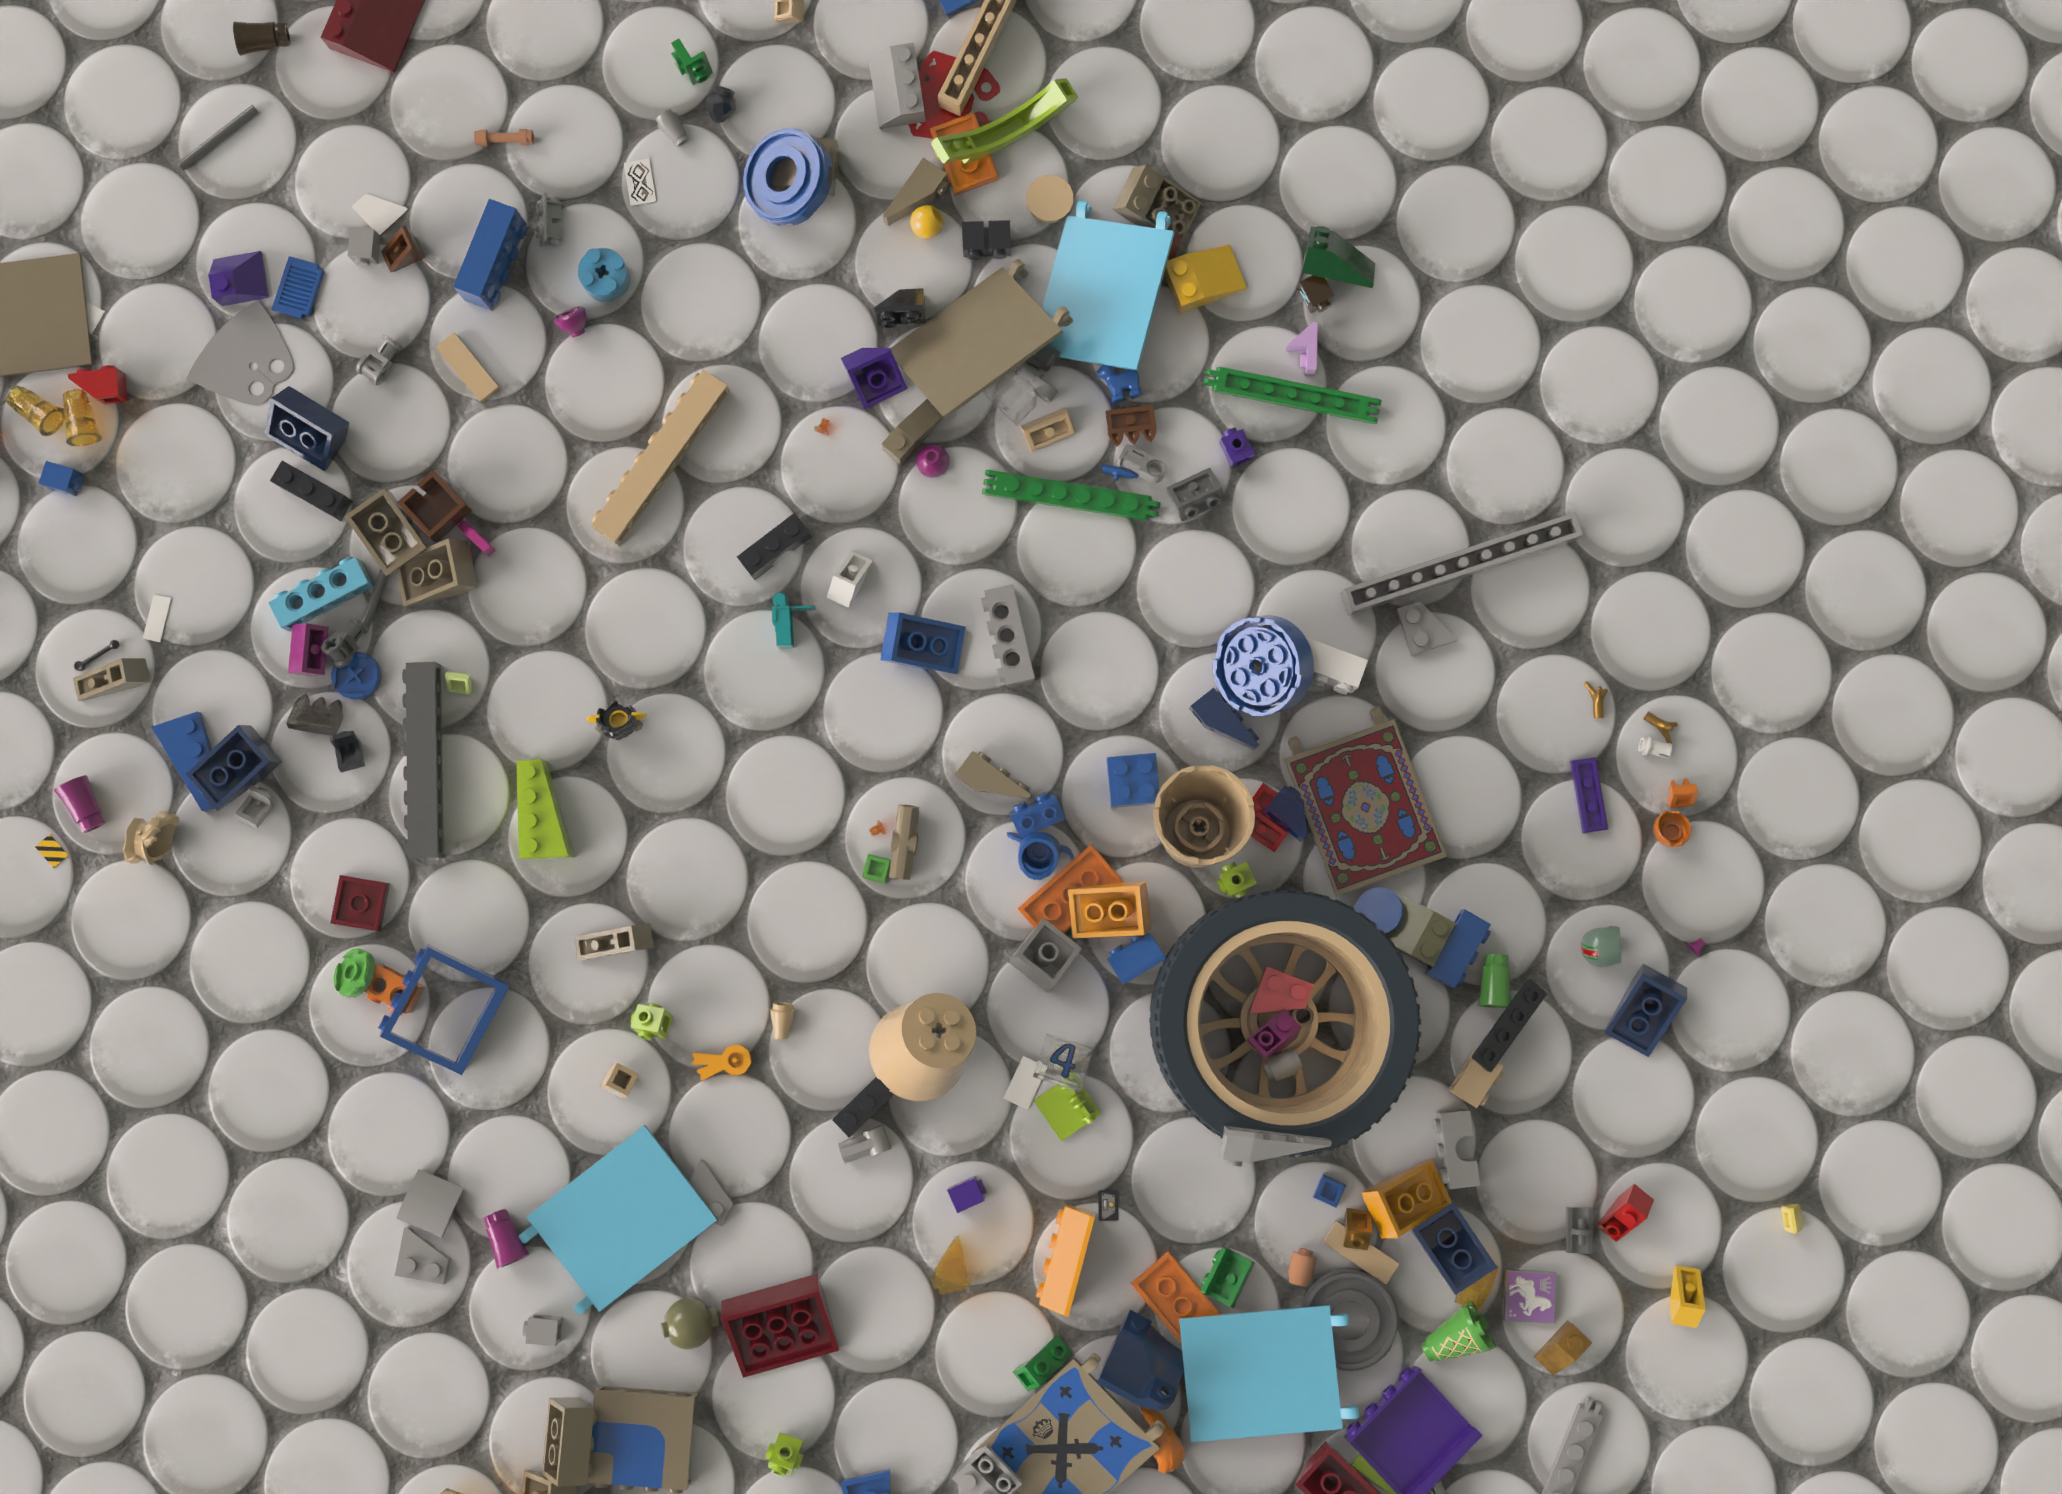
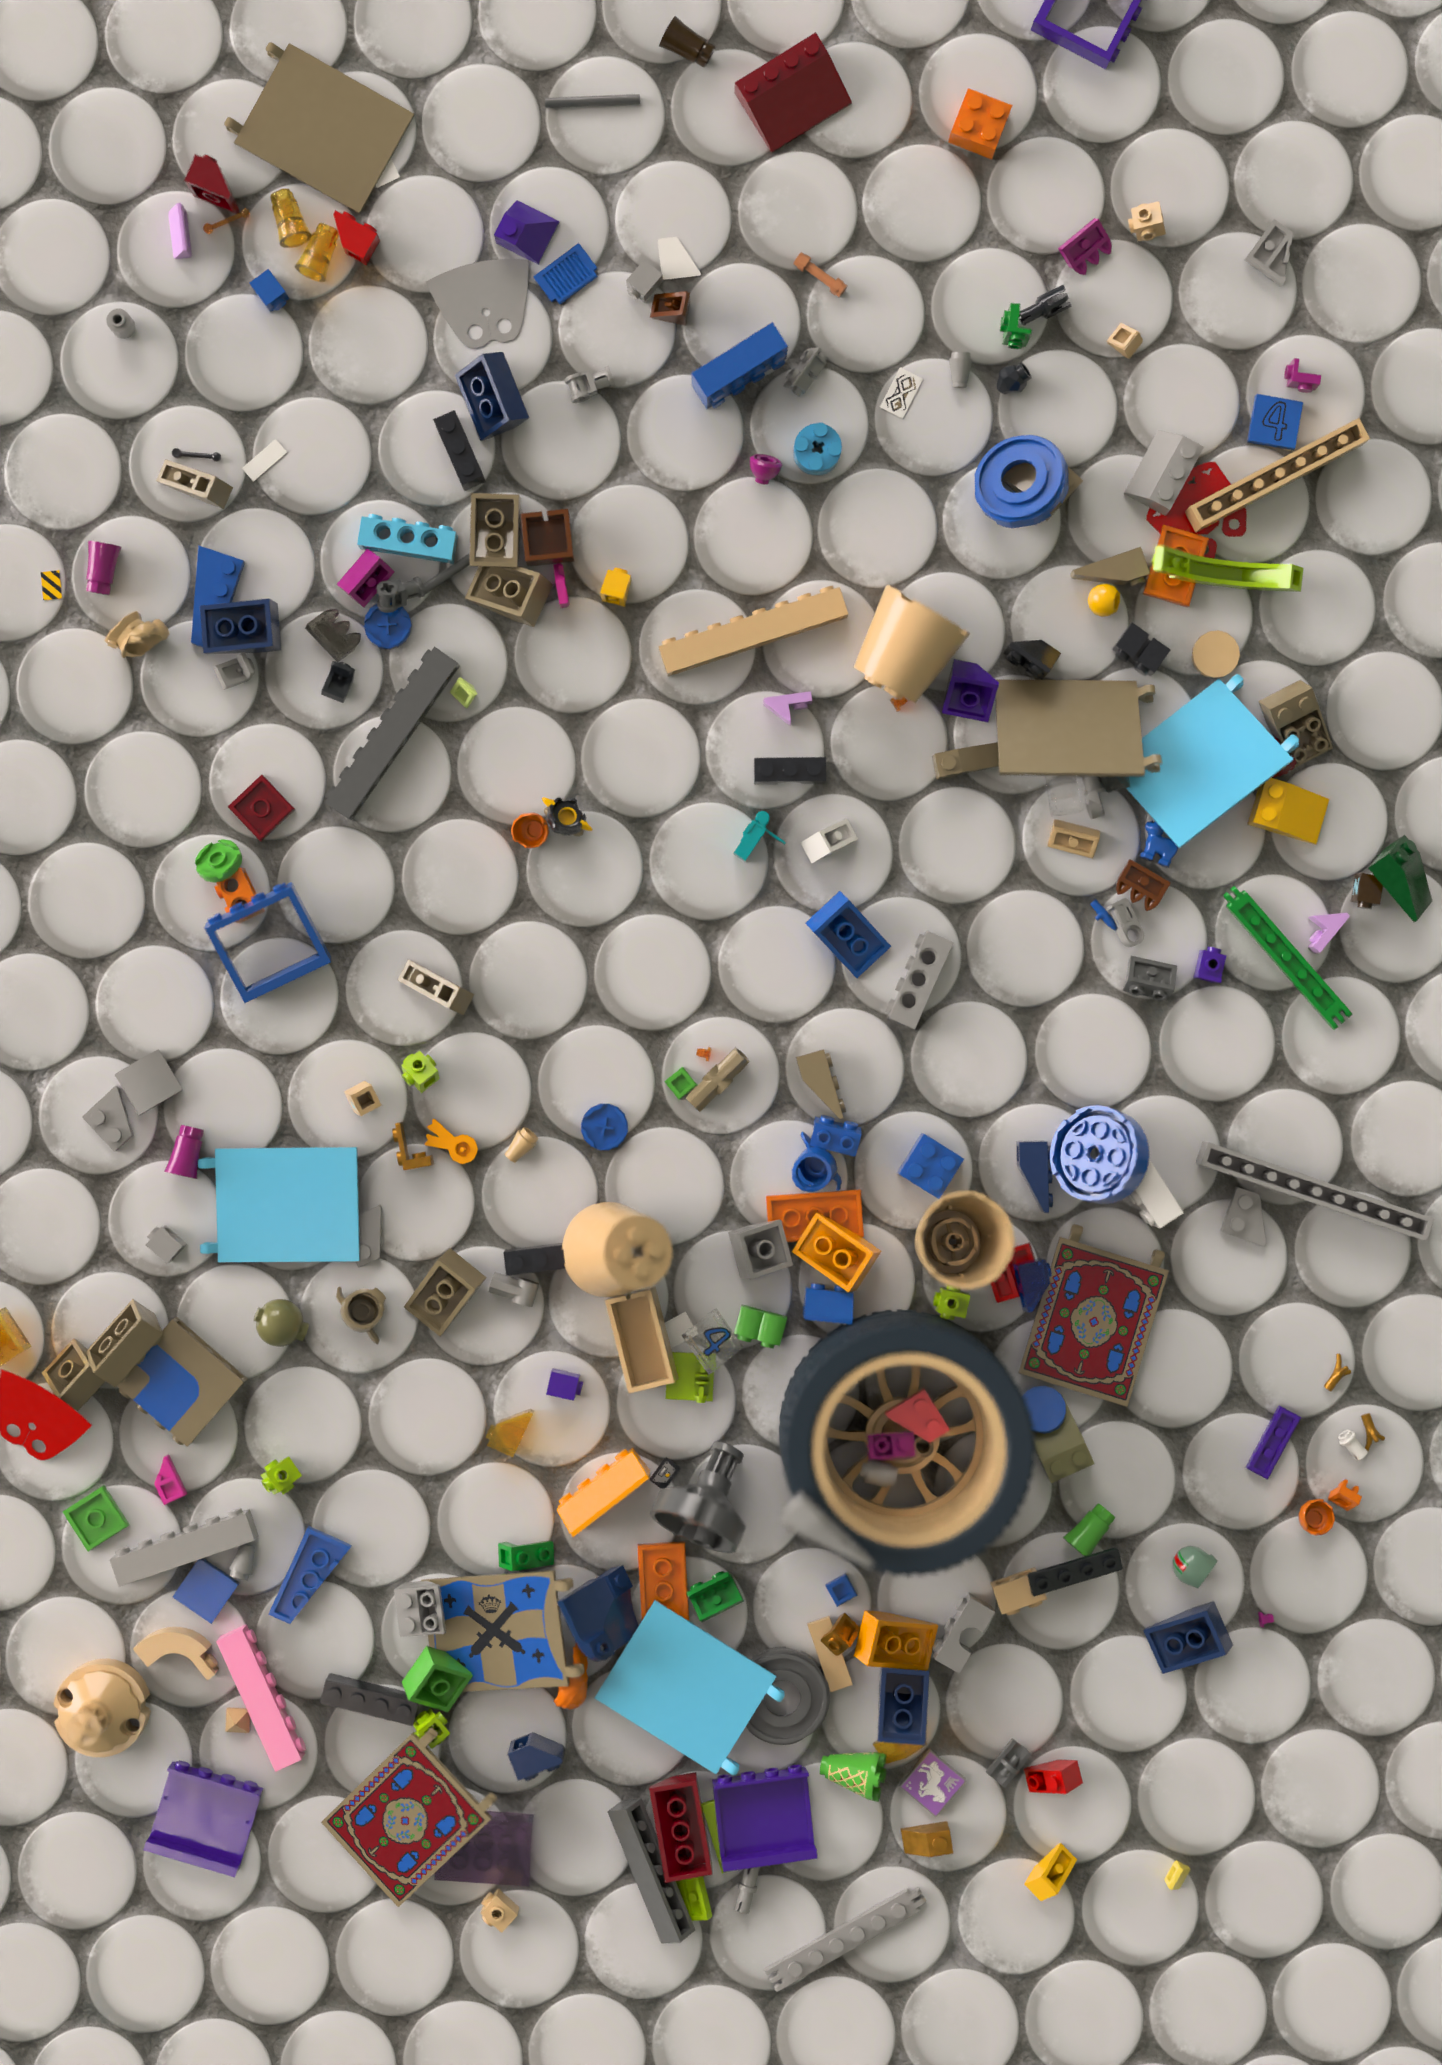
camera: 35 degrees right, 5 degrees up
tan tile [436,332,500,404] -> none
lime wedge [516,759,574,860] -> none
dark red slope [721,1274,839,1378] -> none
magenta brick [916,444,950,478] -> none
green hinge [982,470,1161,521] -> none
nougat brick [1287,1248,1317,1287] -> none
blue brick [1425,909,1491,989] -> none
none -> dark tan piece [336,1287,386,1345]
none -> pearl gold bracket [392,1122,434,1170]
none -> dark tan slope [404,1248,487,1336]
none -> orange hair [511,812,550,848]
none -> blue tile [581,1104,628,1150]
none -> yellow slope [600,568,632,607]
none -> tan piece [605,1286,679,1394]
none -> dark grey piece [650,1442,746,1553]
none -> bright green brick [734,1304,787,1349]
none -> lavender slope [763,691,812,726]
none -> tan cone [854,585,970,703]
none -> black arm [1019,285,1072,326]

